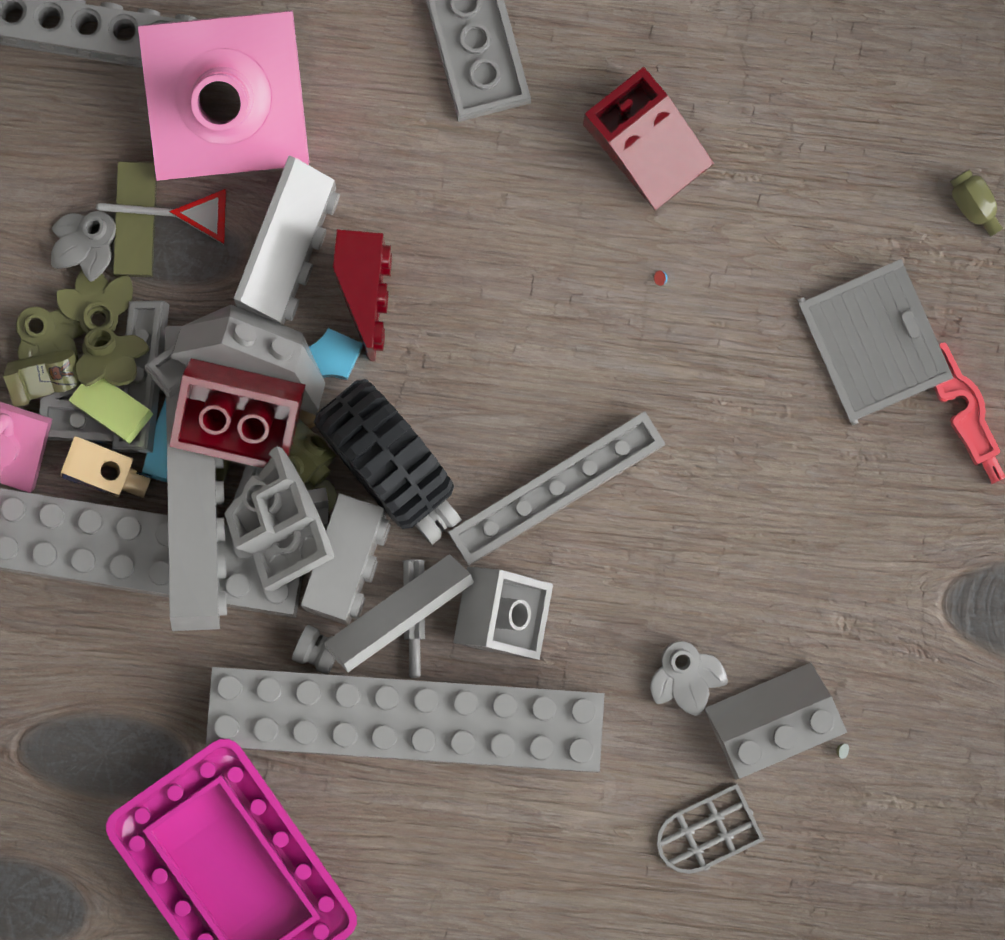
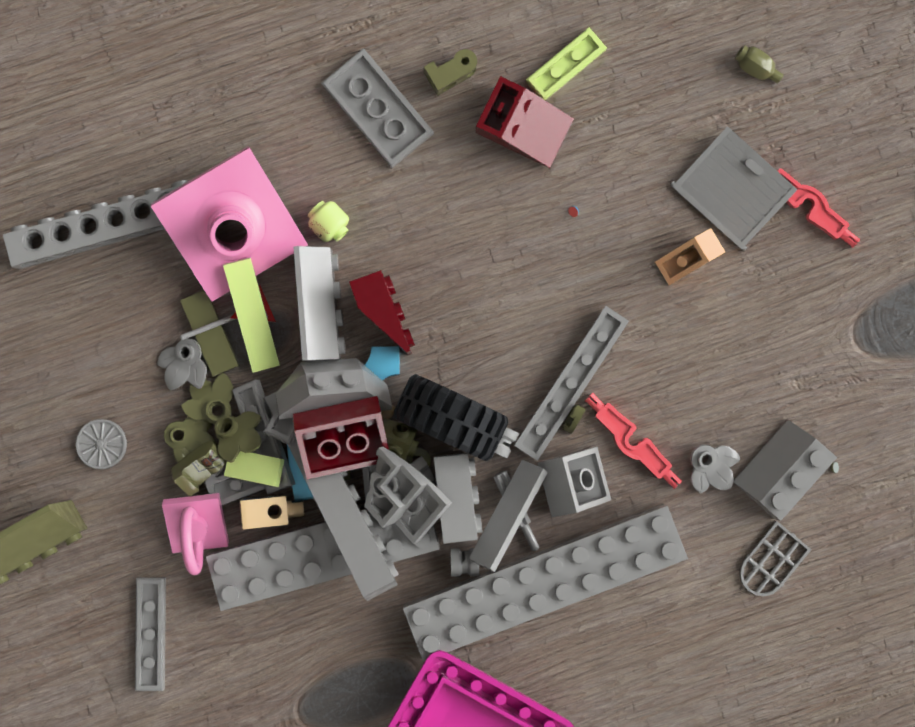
camera: 20 degrees left, 5 degrees up
none -> yellowish green tile [223,257,280,373]
none -> yellowish green head [308,201,349,242]
none -> olive leg [424,49,477,96]
none -> yellowish green tile [526,27,607,101]
none -> olive tile [562,405,586,434]
none -> coral piece [585,393,682,489]
none -> light nougat slope [655,229,725,285]

